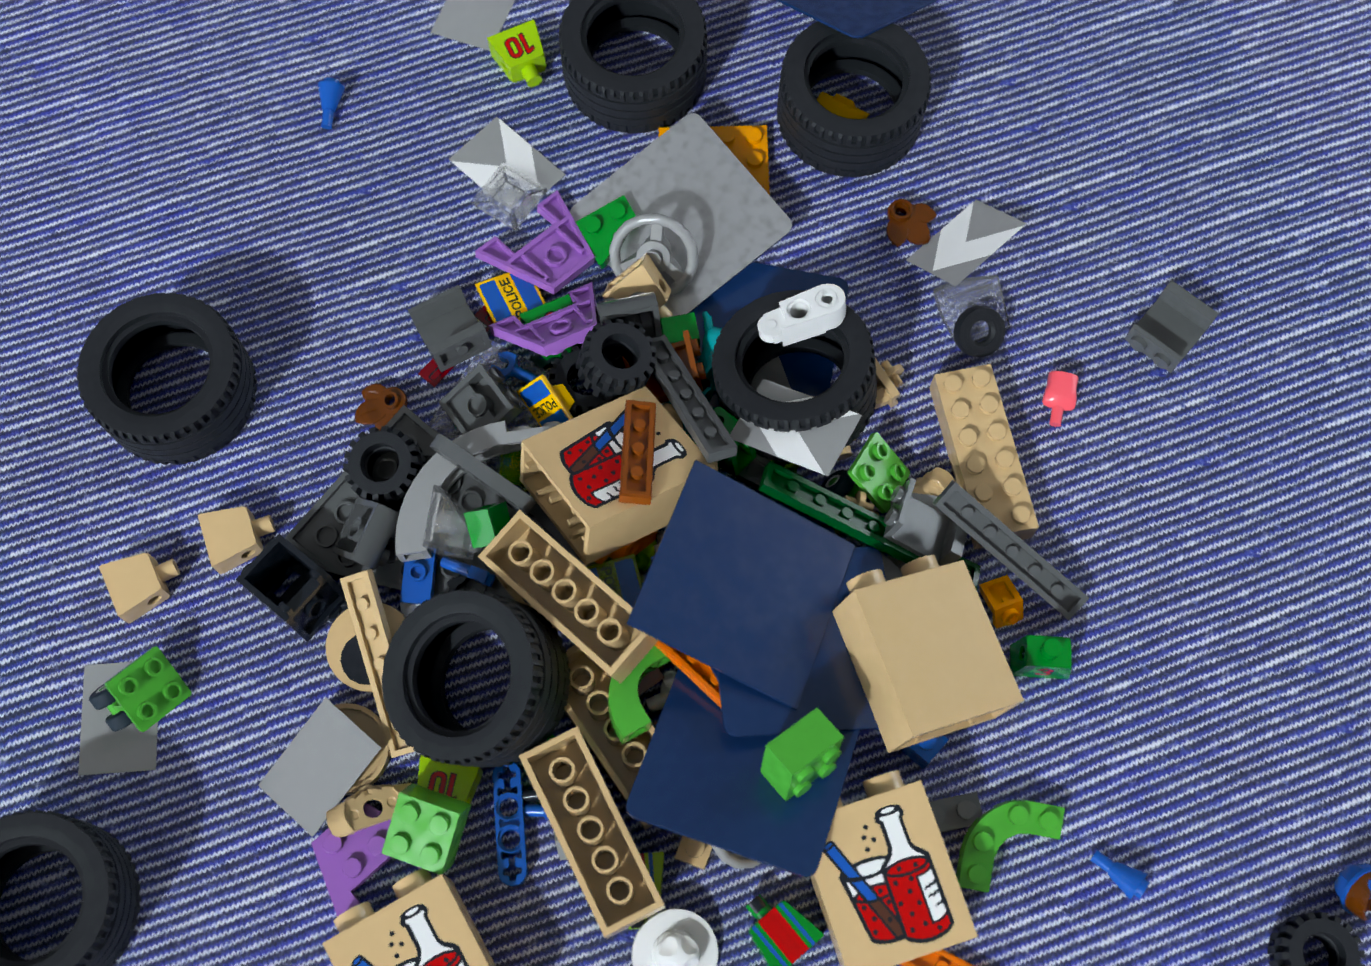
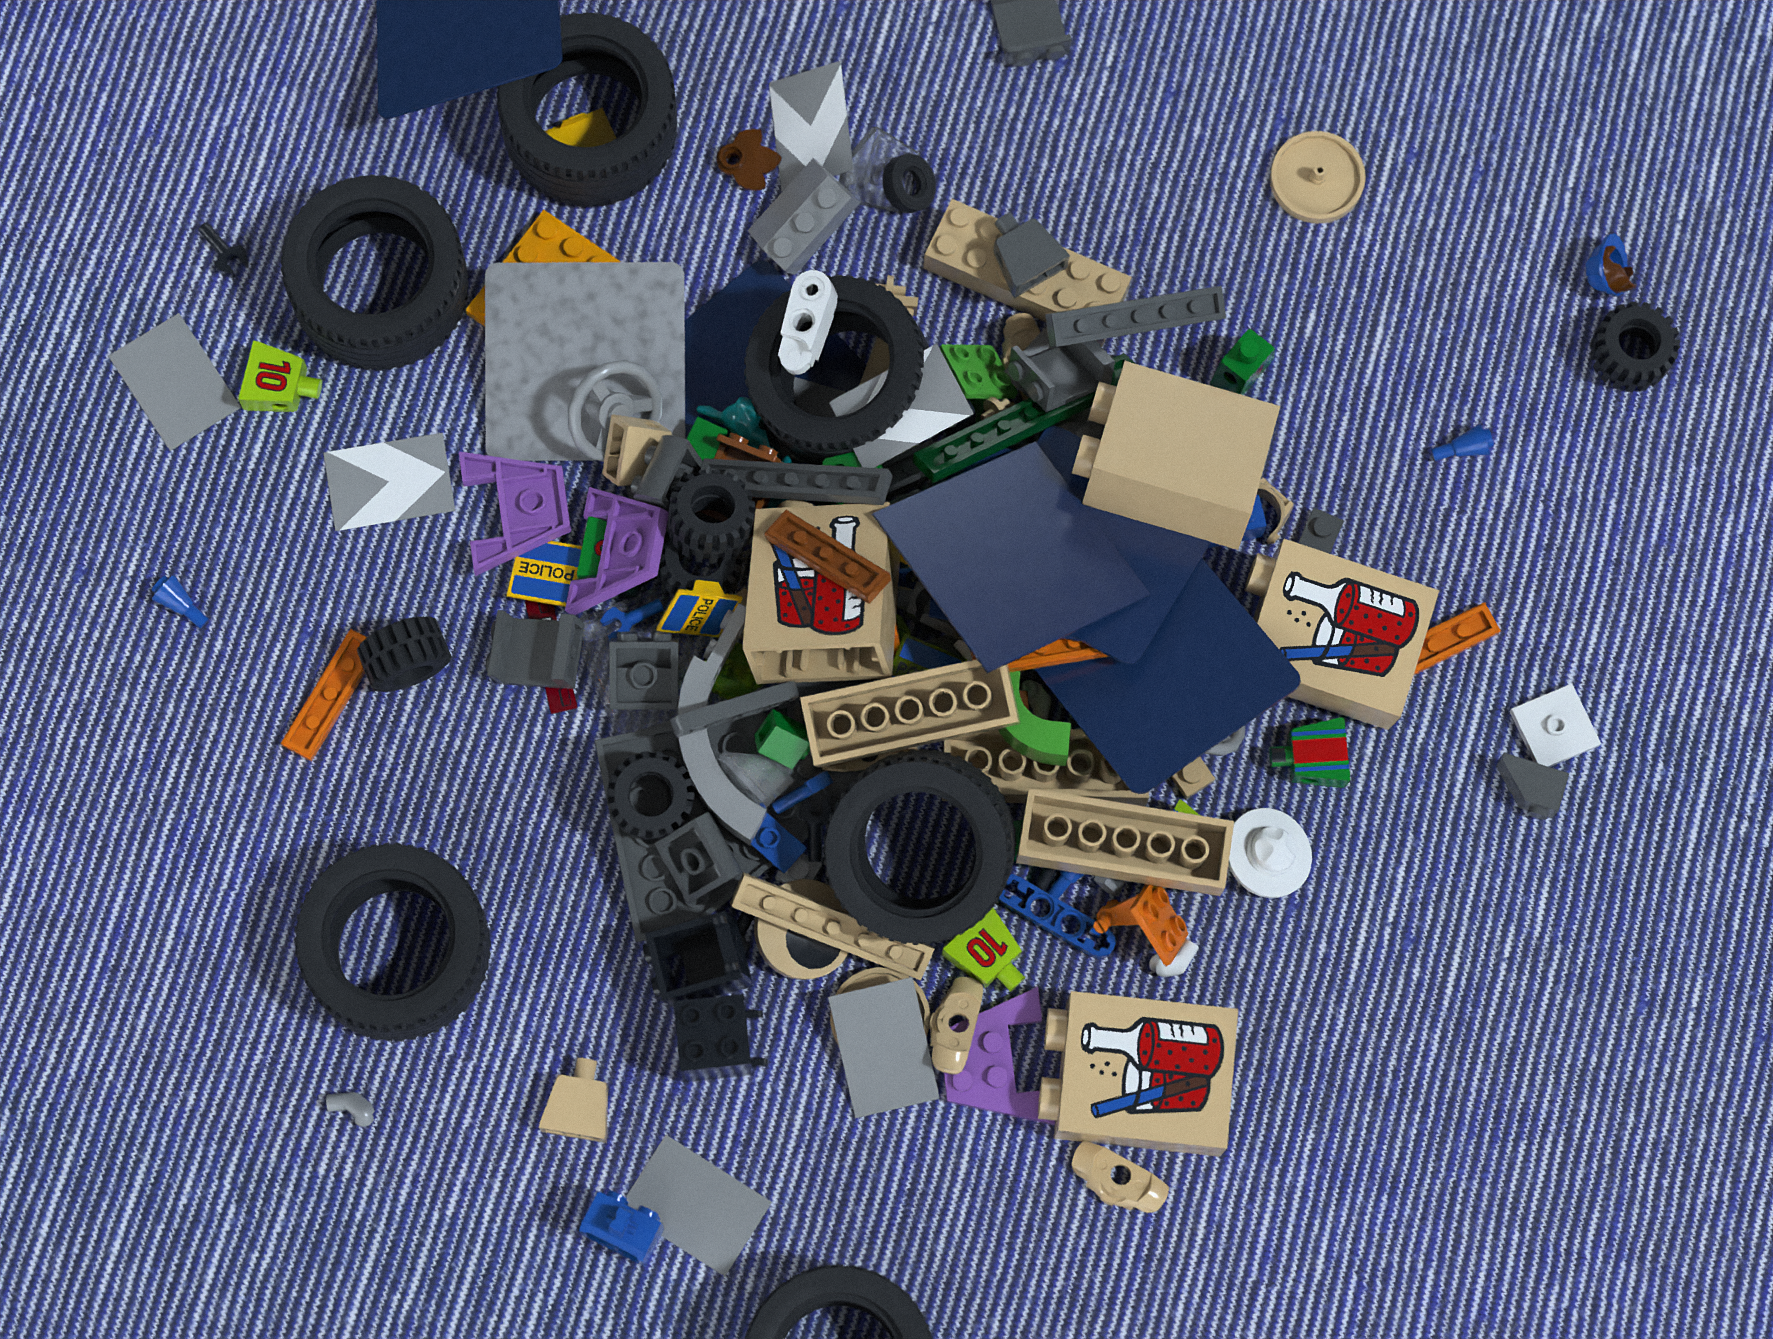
camera: 60 degrees left, 5 degrees up
bright green plate [89,646,192,732] -> none
tan torso [198,506,276,574] -> none
reddish brown plate [354,384,408,430] -> none
bright green brick [381,783,471,875] -> none
clear slope [471,162,548,231] -> none
green wing [576,195,636,269] -> none
bright green brick [760,708,844,801] -> none
bright green plate [956,800,1065,893] -> none
light orange bracket [979,575,1024,629] -> none
coral piece [1042,371,1079,427] -> none
none -> orange tile [281,628,367,762]
none -> light grey arm [326,1092,375,1127]
none -> black tyre [357,616,452,692]
none -> blue hinge [579,1189,664,1267]
none -> black container [673,994,768,1083]
none -> light grey slope [748,158,861,275]
none -> dark grey torso [993,213,1070,298]
none -> orange plate [1093,884,1188,967]
none -> white arm [1149,939,1199,977]
none -> tan helmet [1257,478,1294,544]
none -> tan piece [1270,131,1365,224]

